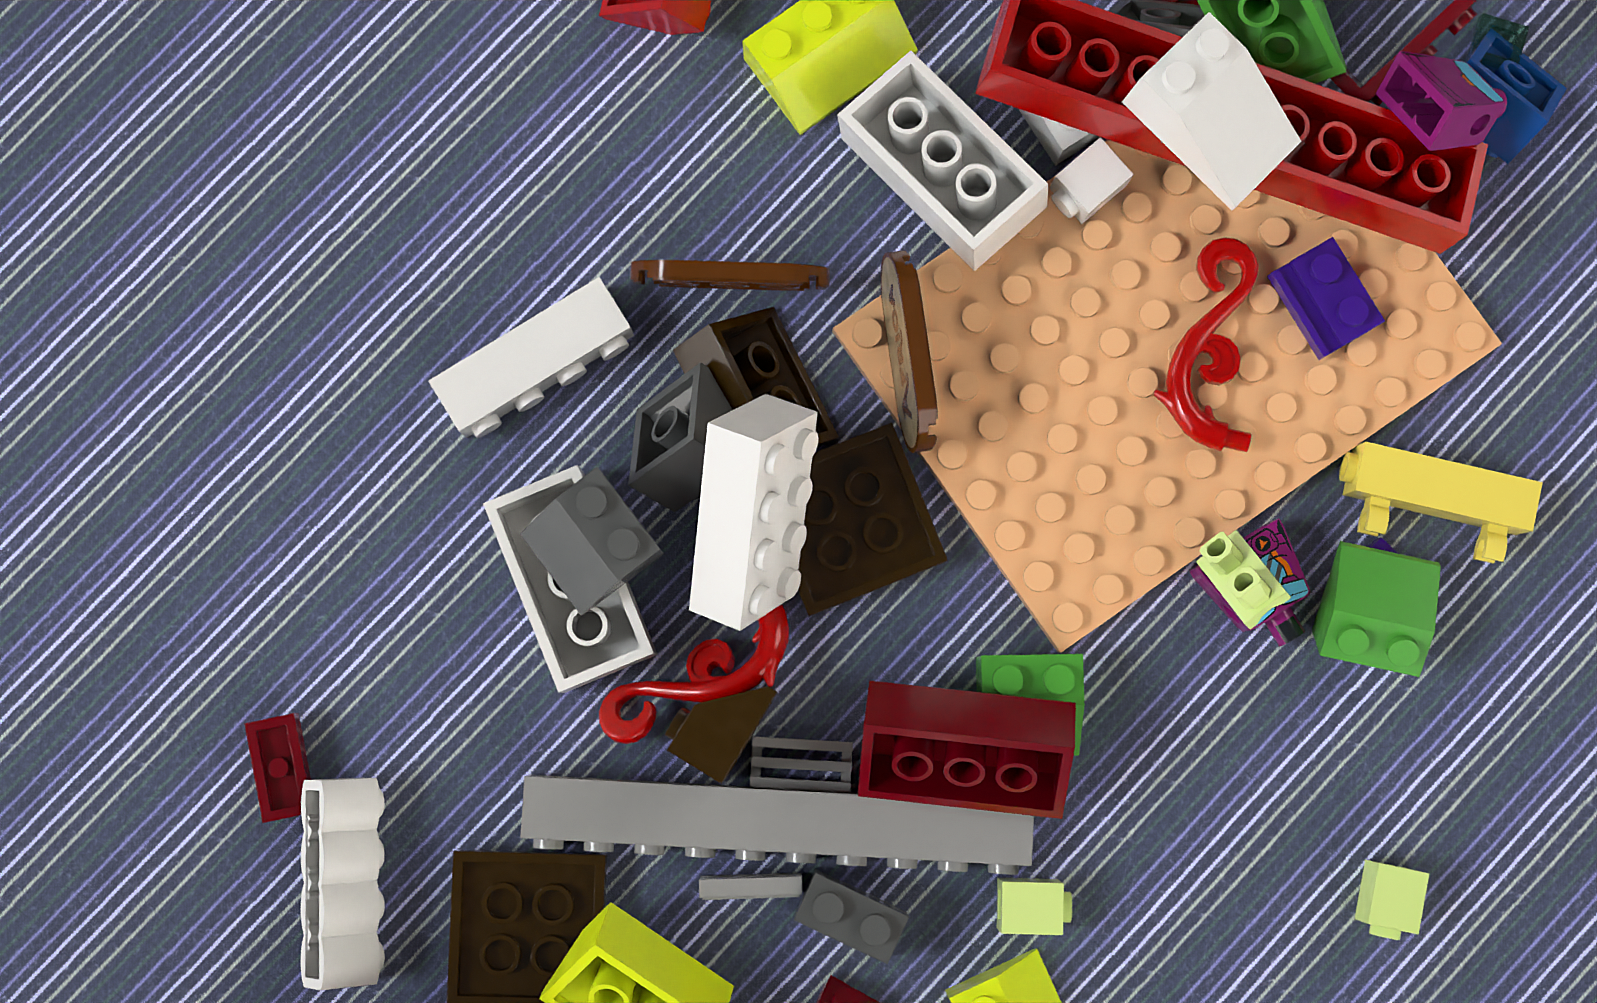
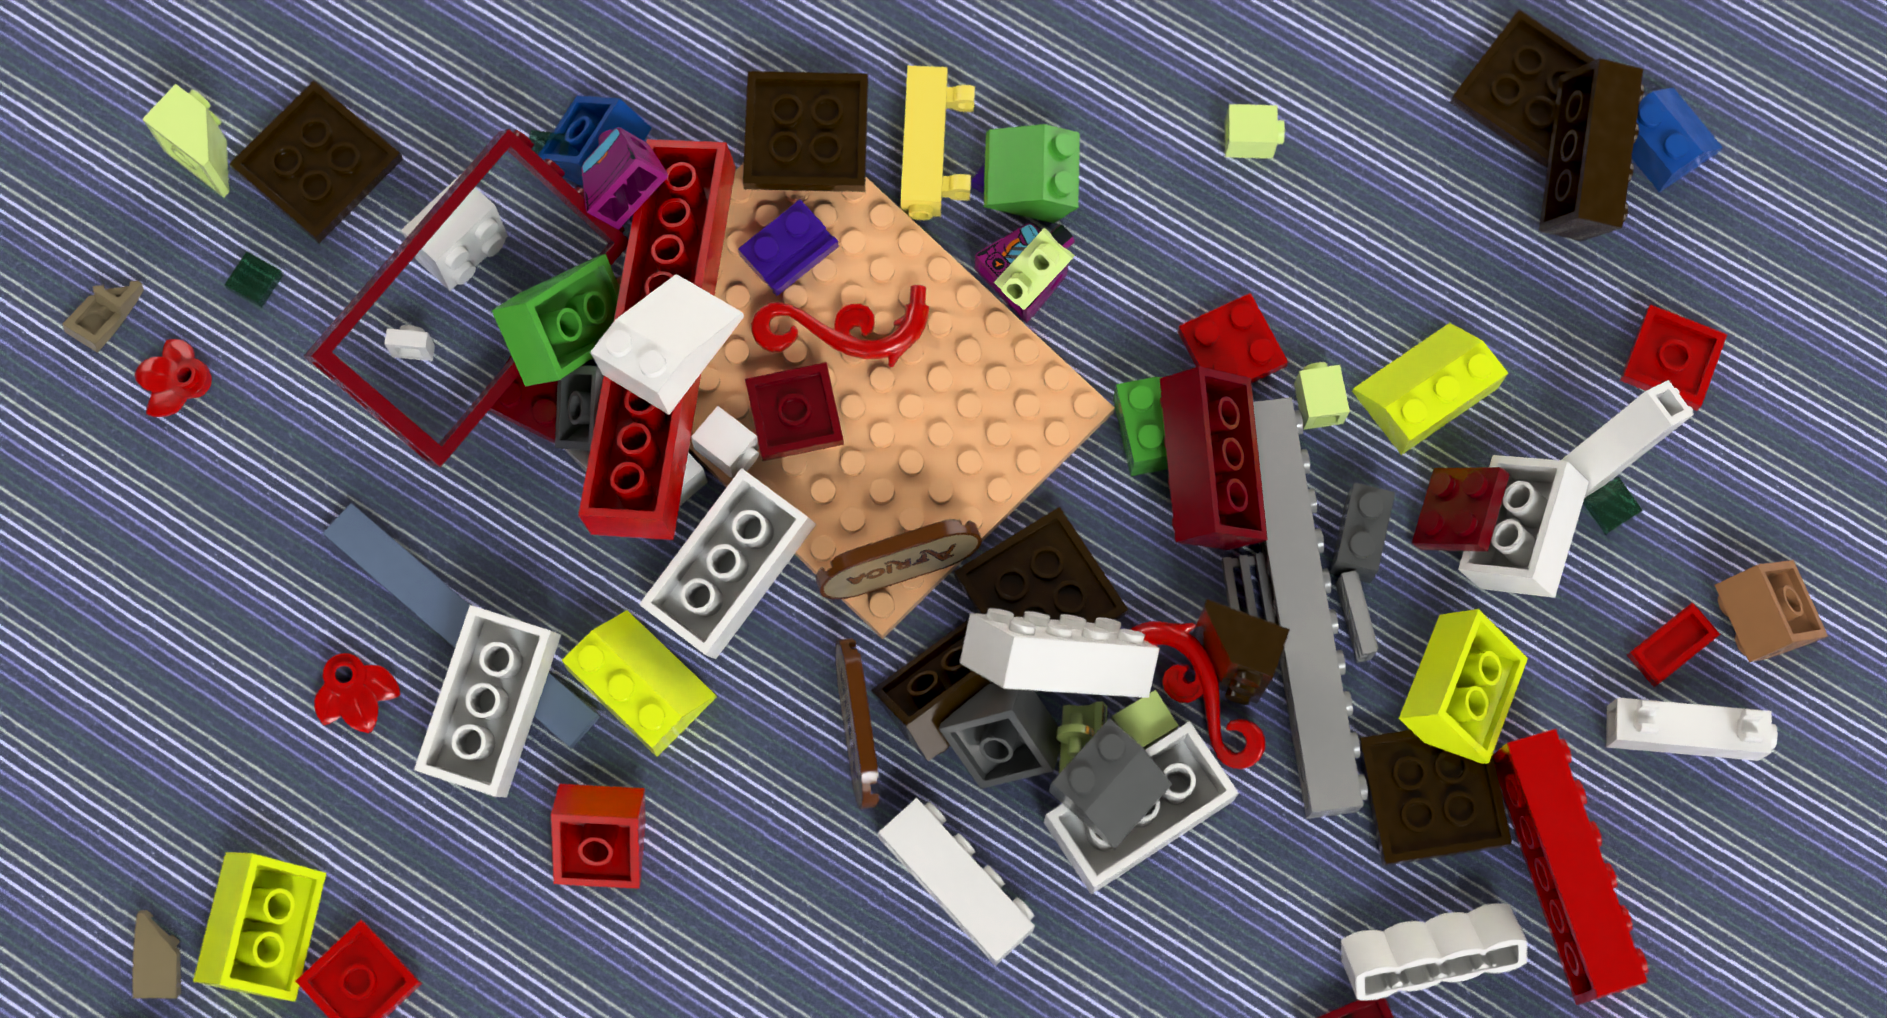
camera: 100 degrees left, 10 degrees down
none -> dark brown plate [743,71,869,192]
none -> dark red plate [745,362,844,462]
none -> yellowish green hips [1057,701,1107,774]
none -> yellowish green brick [1111,690,1179,750]
none -> red plate [1177,293,1288,383]

